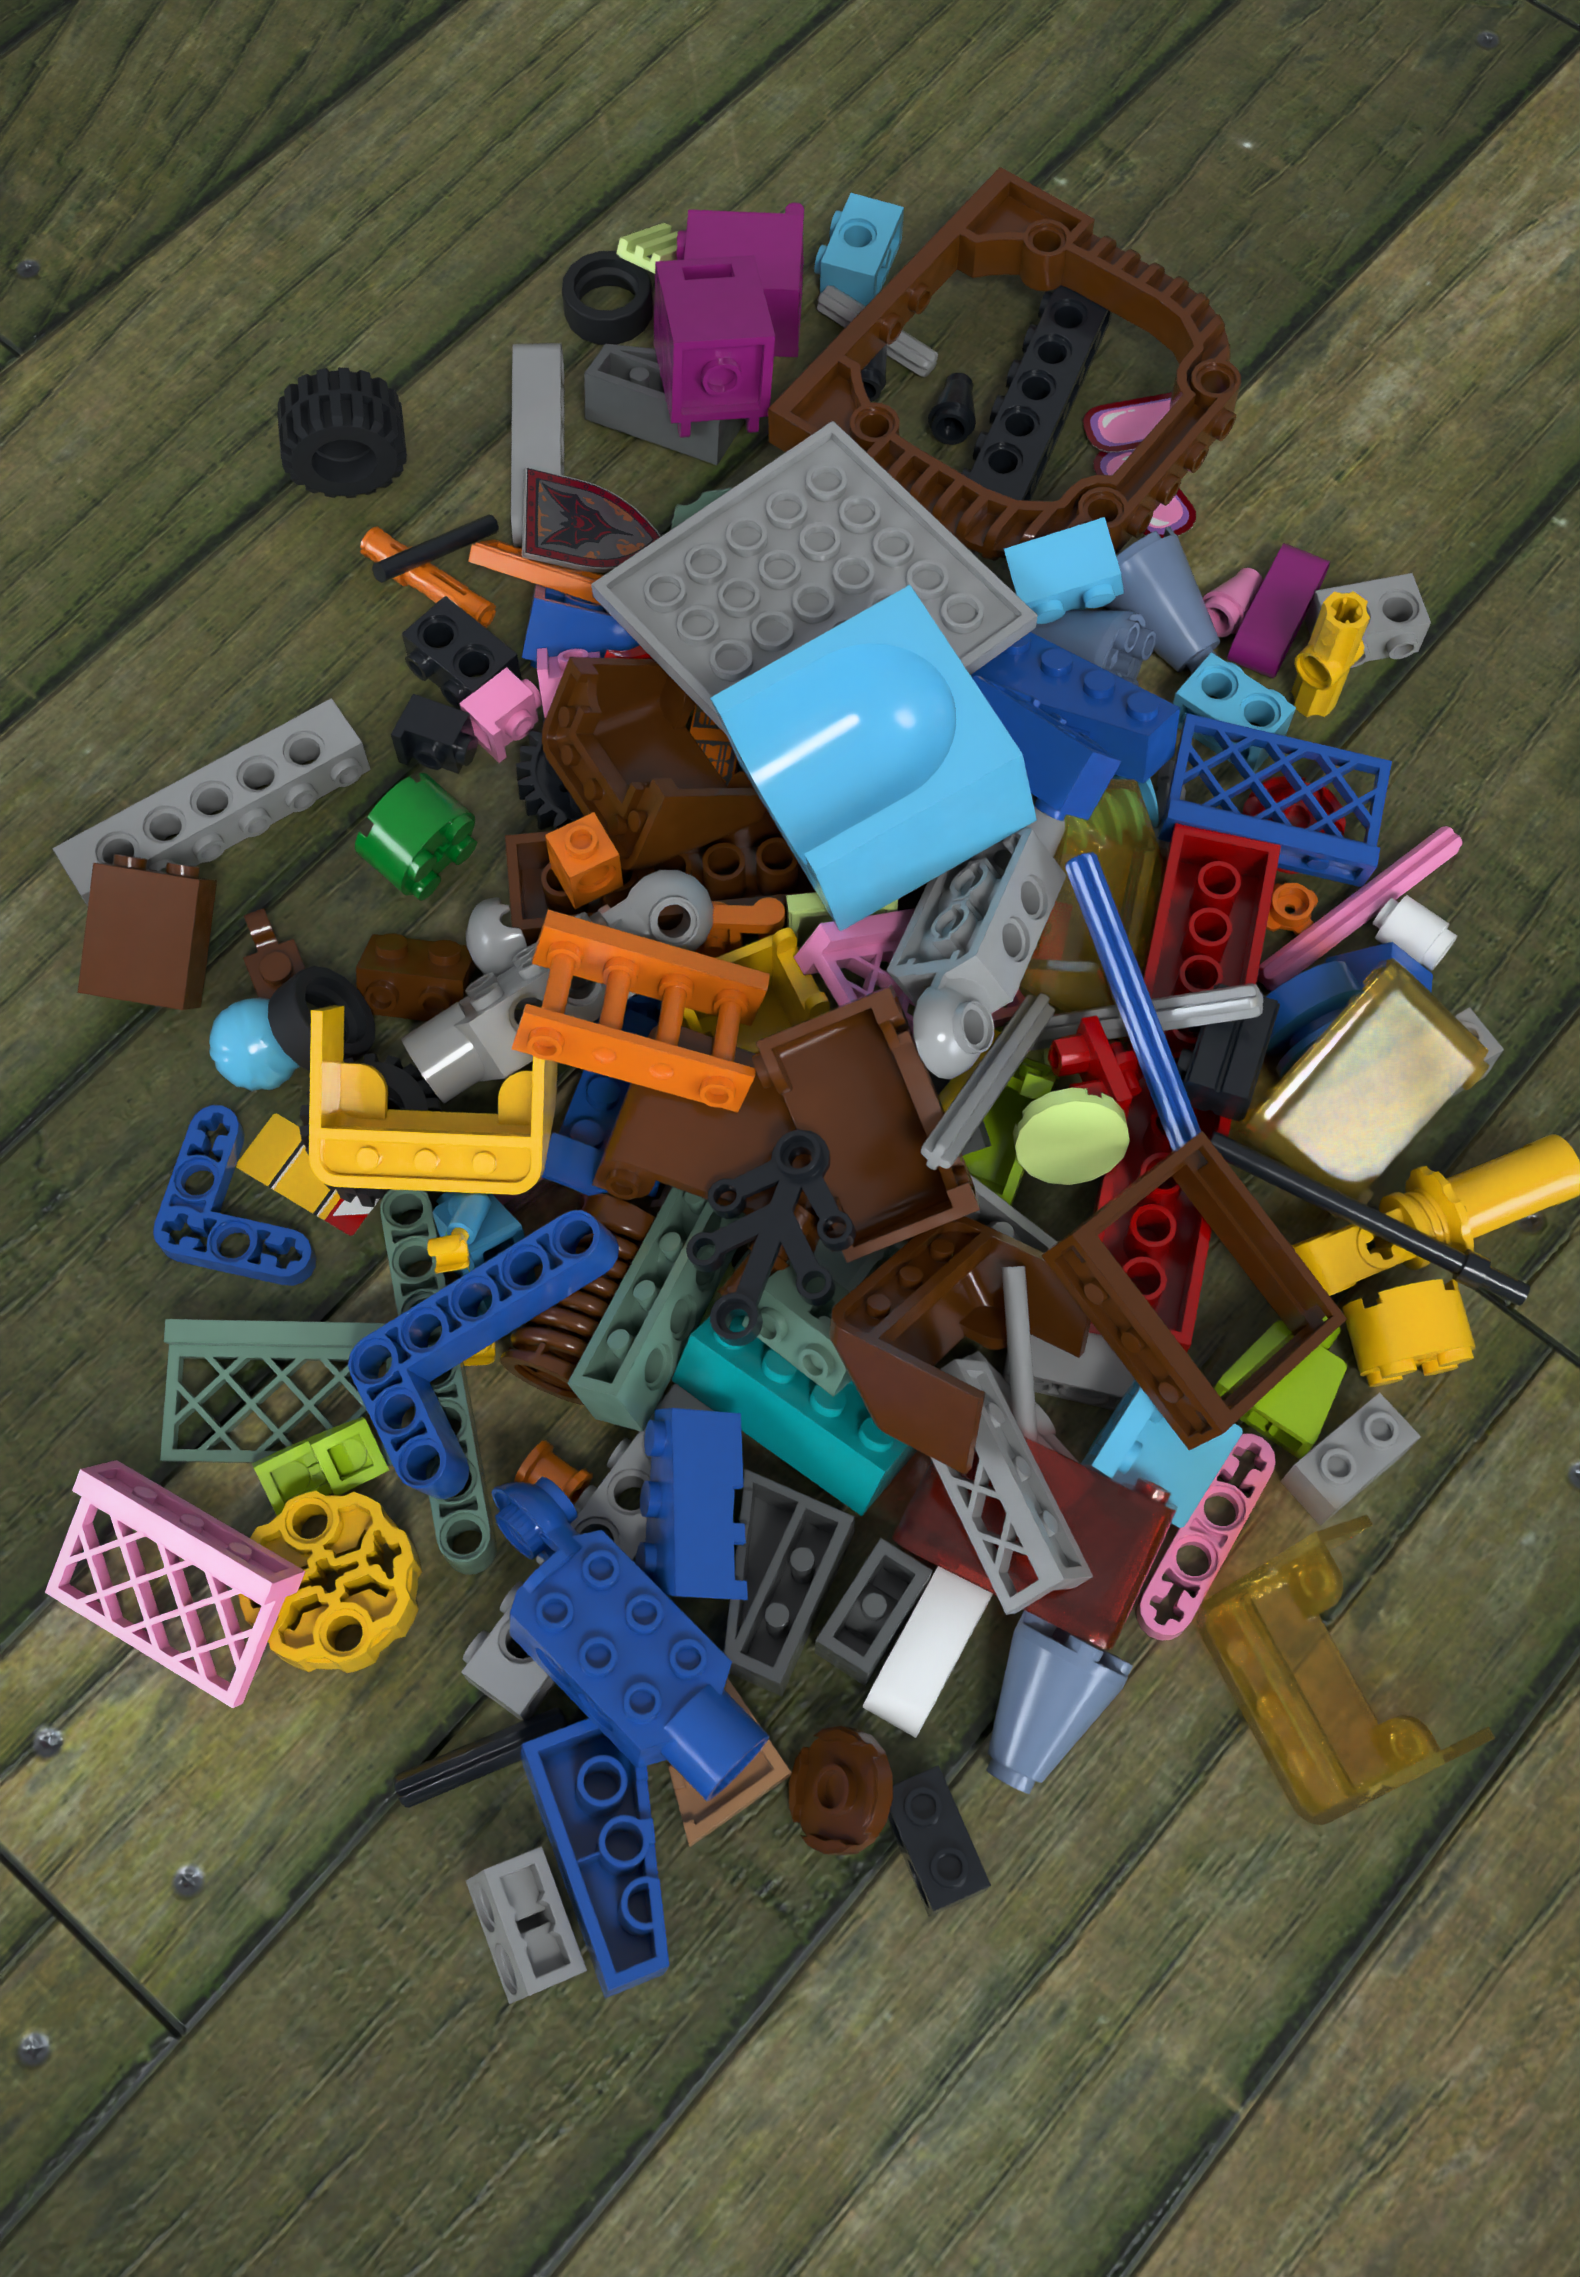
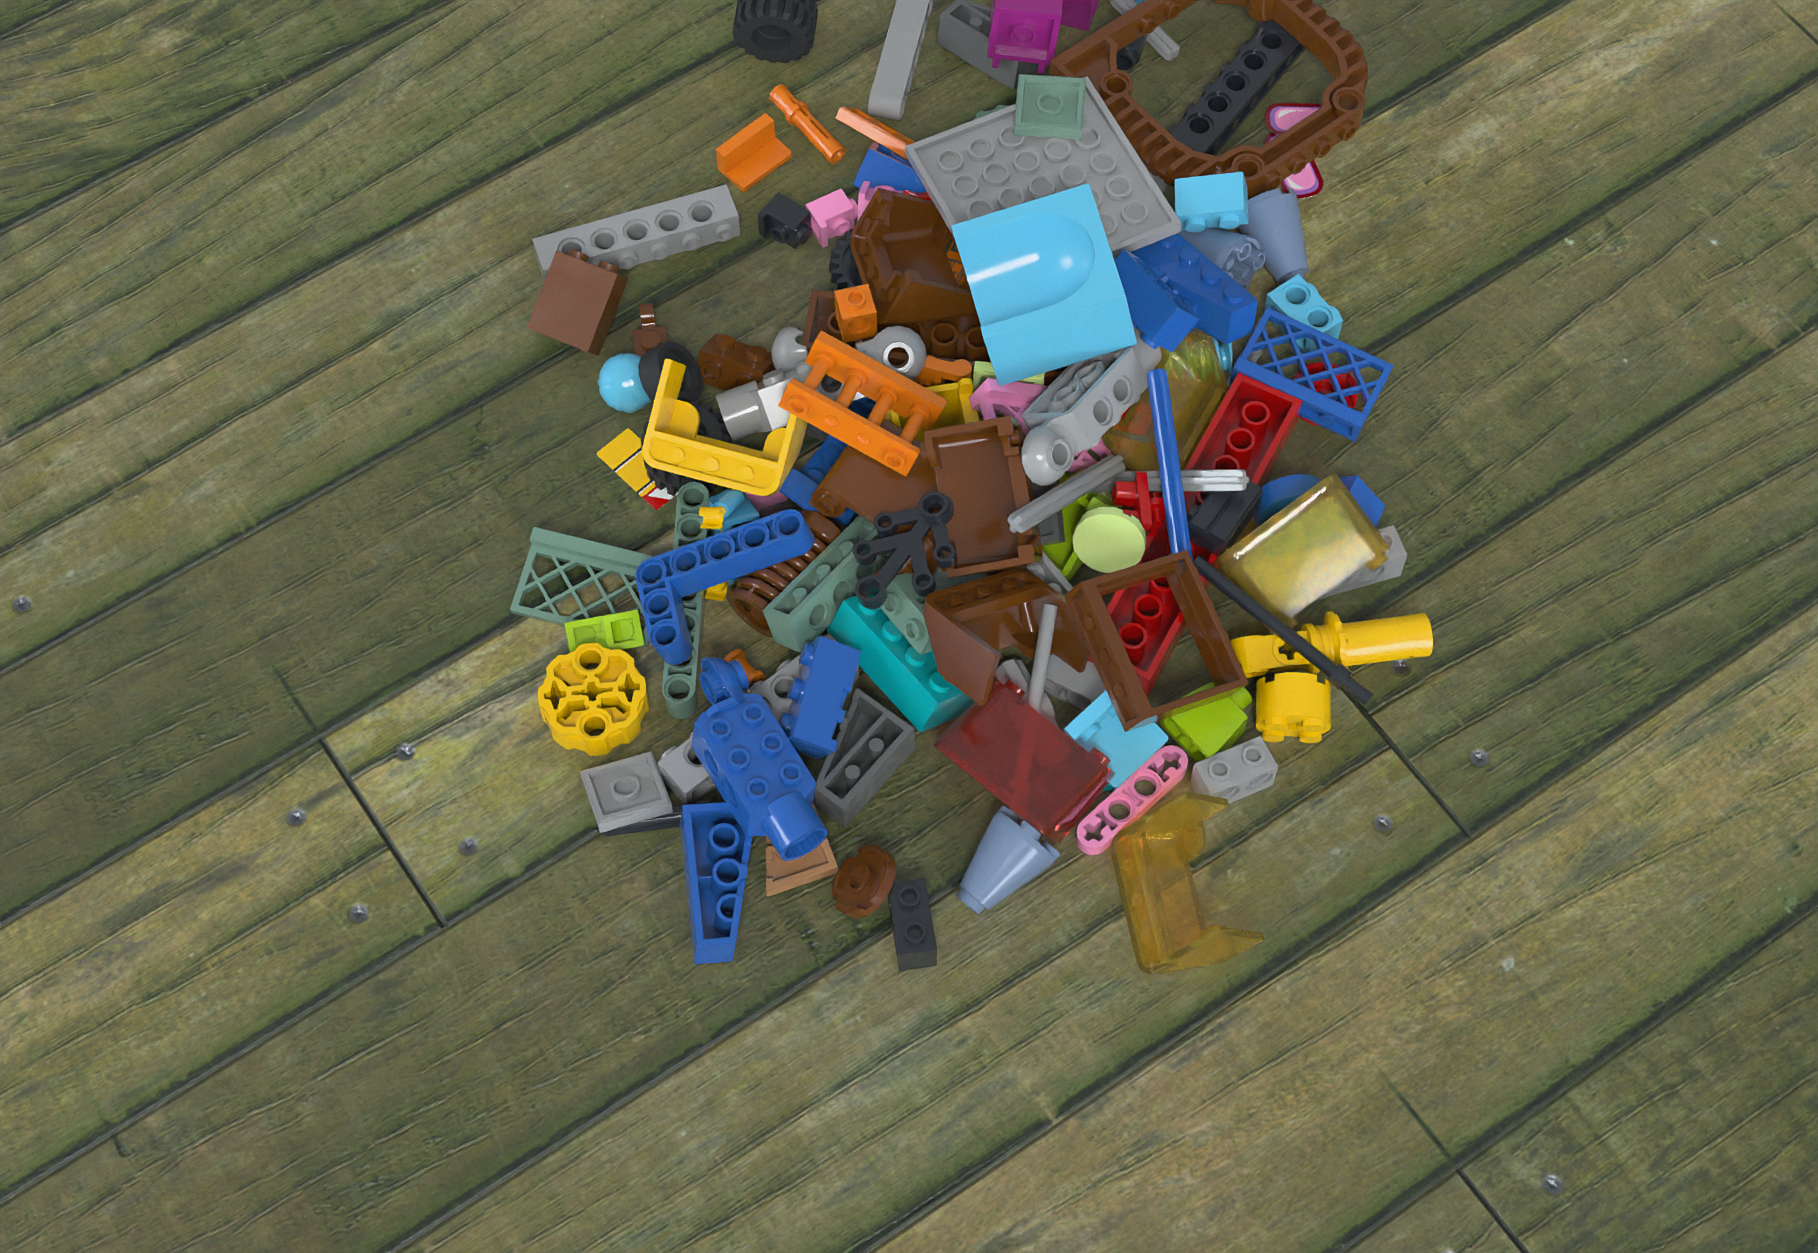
camera: 15 degrees right, 5 degrees down
bright pink fence [45,1460,305,1708] -> none
blue beam [153,1105,317,1286] -> none
green brick [355,773,477,901] -> none
black bar [372,514,499,583] -> none
black brick [401,596,522,710] -> none
light grey brick [466,1846,587,2004] -> none
shield [522,467,661,573] -> none
dark grey brick [815,1538,933,1686] -> none
white beam [863,1555,995,1738] -> none
black cone [928,373,976,445] -> none
light grey fence [931,1359,1094,1615] -> none
bright pink cone [1203,568,1264,637] -> none
magenta beam [1227,543,1330,679] -> none
bright pink axle [1257,826,1462,991] -> none
orange plate [1266,883,1318,936] -> none
yellow piece [1291,591,1370,717] -> none
light grey brick [1305,573,1431,668] -> none
white brick [1373,895,1457,971] -> none
none -> light grey tile [580,751,673,833]
none -> orange panel [716,113,792,192]
none -> sand green tile [1014,74,1086,139]

